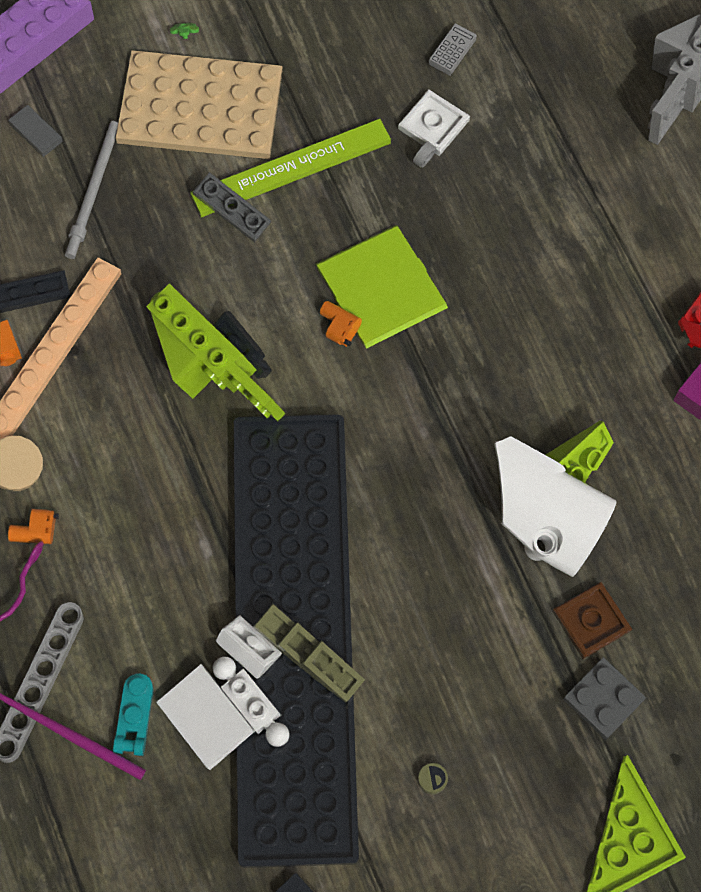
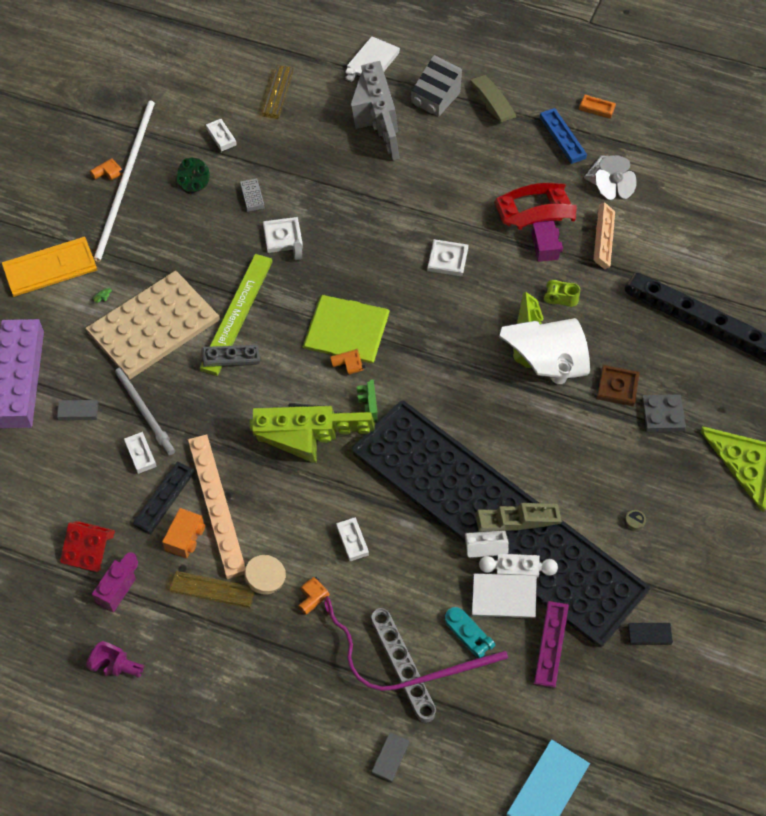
camera: 45 degrees left, 10 degrees down
none -> white plate [124,432,157,474]
none -> white plate [336,517,369,561]
none -> bright green plate [357,380,377,422]
none -> white tile [427,239,469,277]
none -> magenta tile [534,601,569,689]
none -> lime piece [544,280,580,307]

